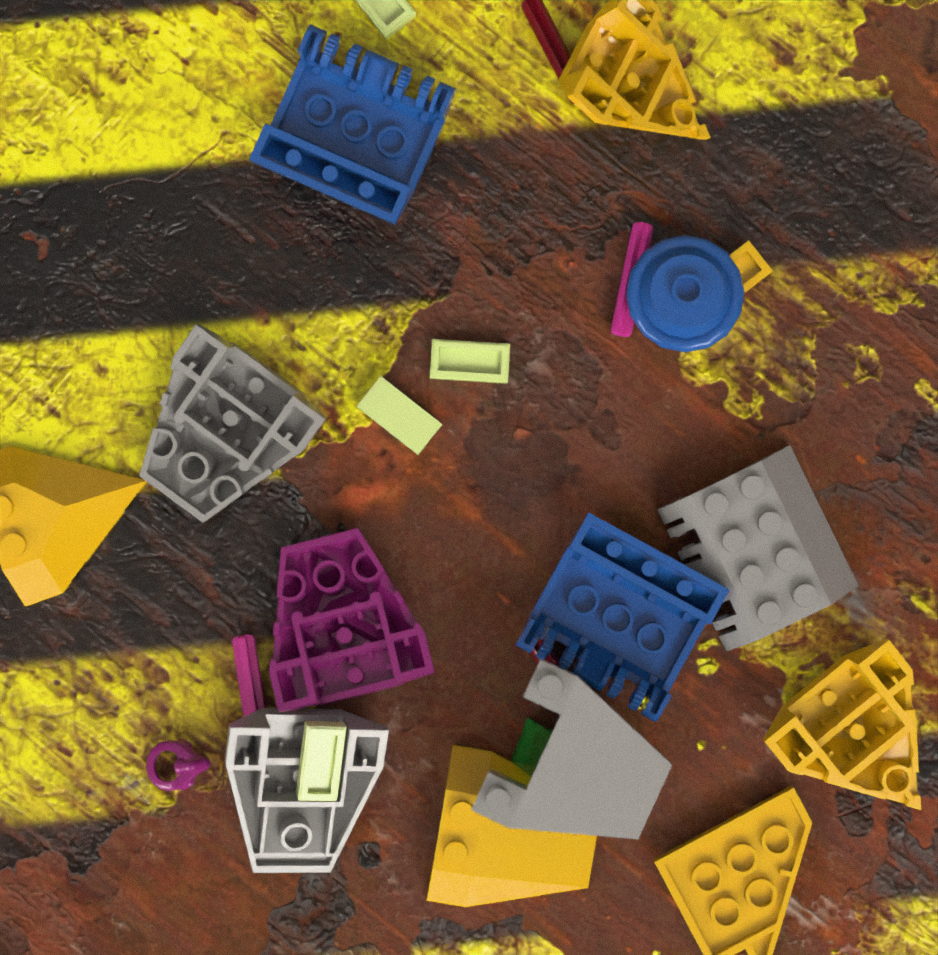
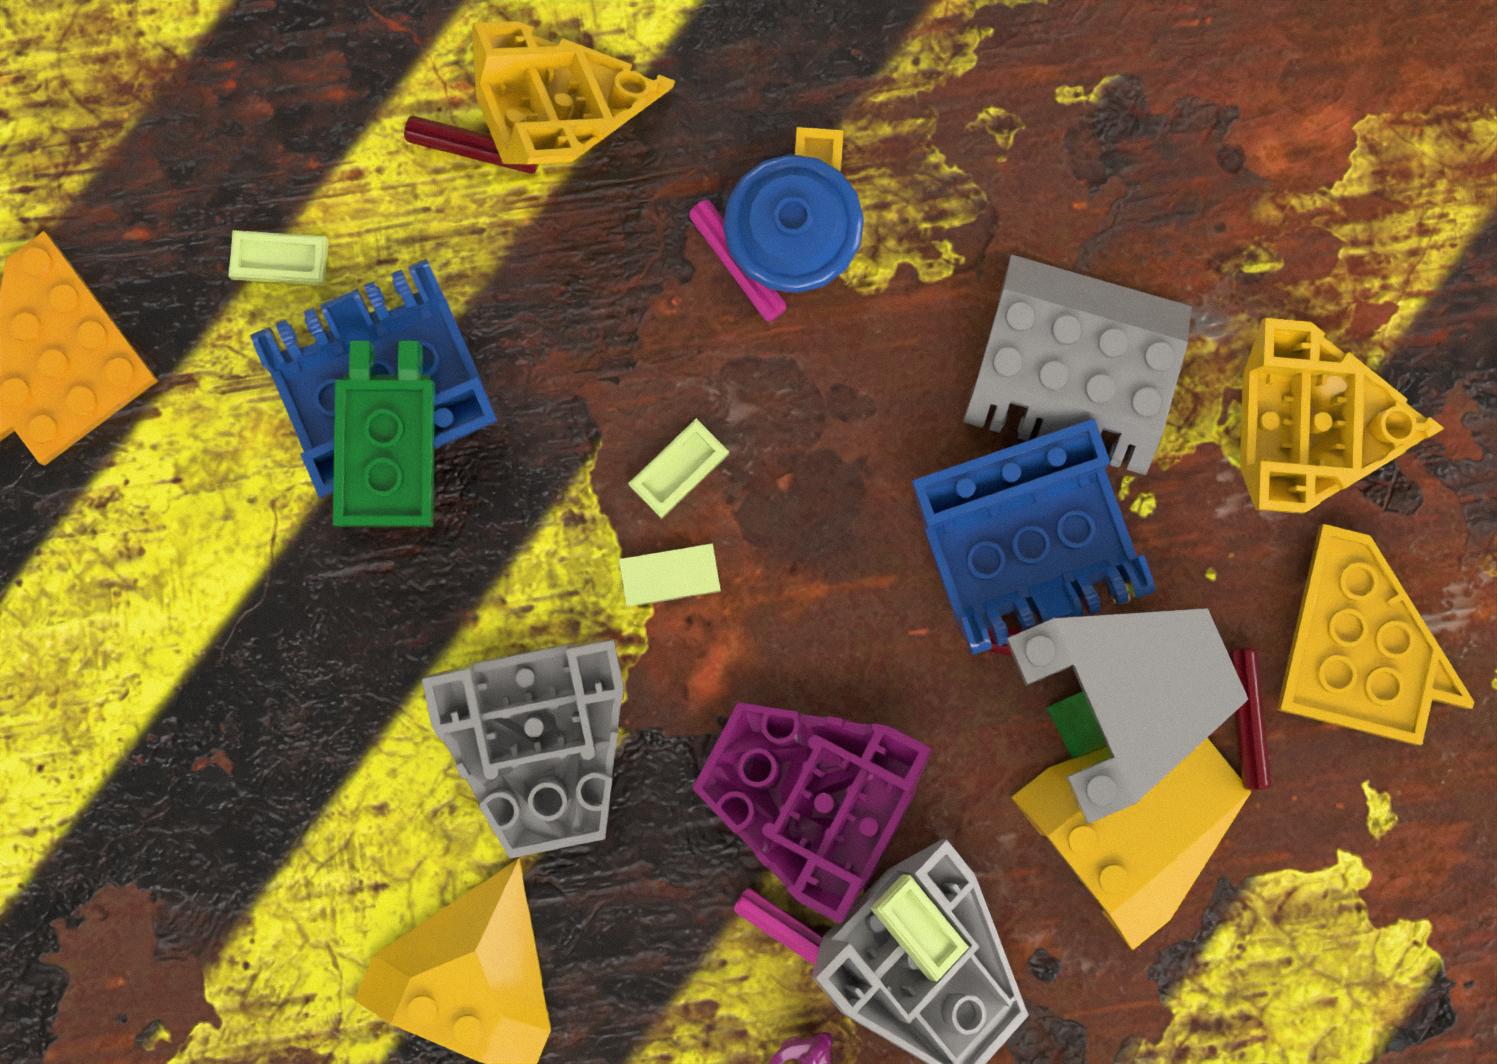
camera: 45 degrees left, 5 degrees down
none -> green tile [333,341,435,527]
none -> dark red axle [1229,648,1271,790]

